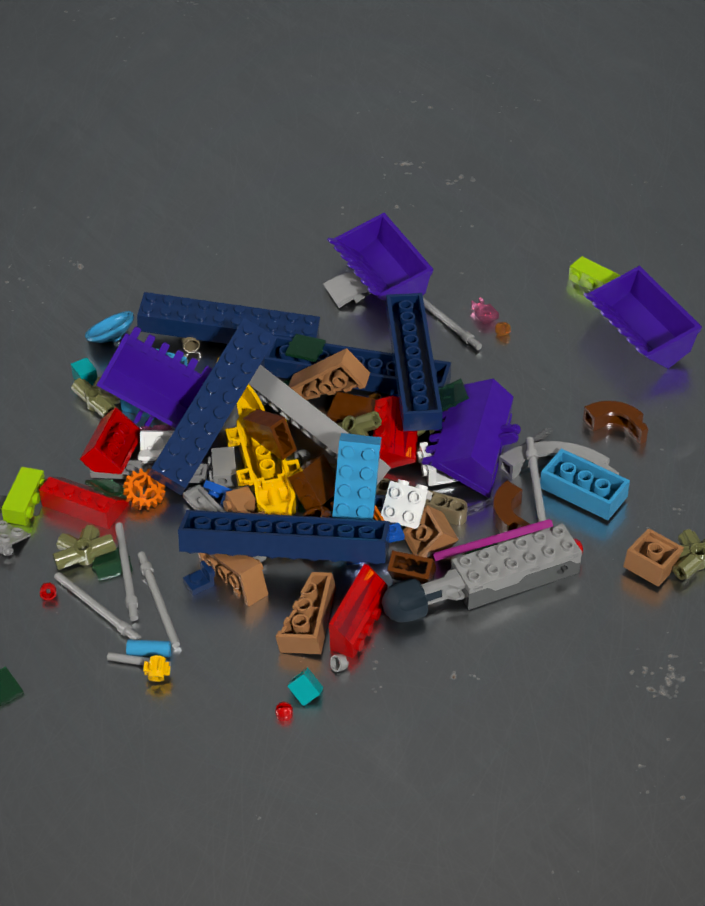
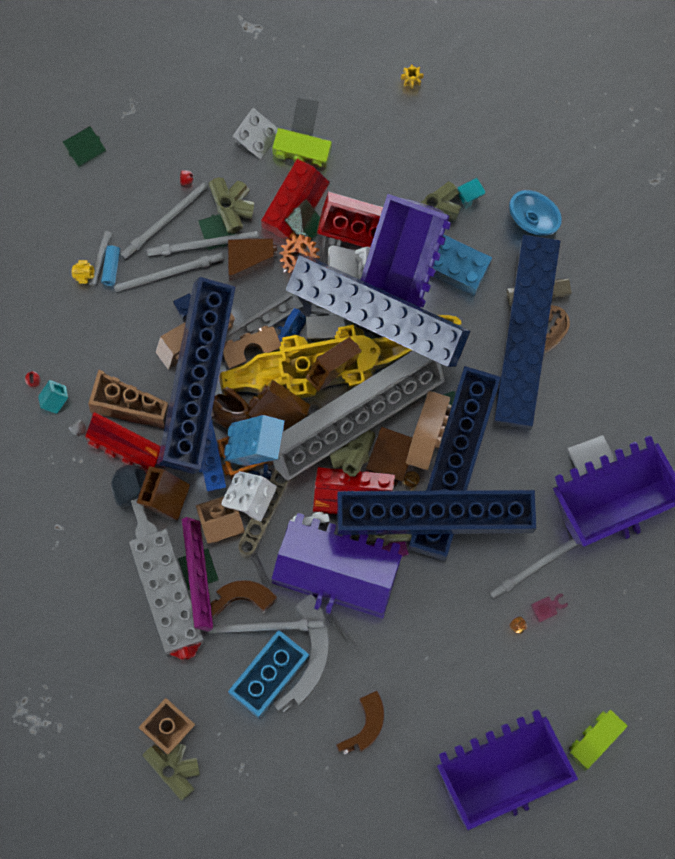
camera: 90 degrees right, 30 degrees up
clear green piece [285,334,326,362] -> none
piece [439,378,469,412] -> none
none -> reddish brown slope [228,238,277,281]

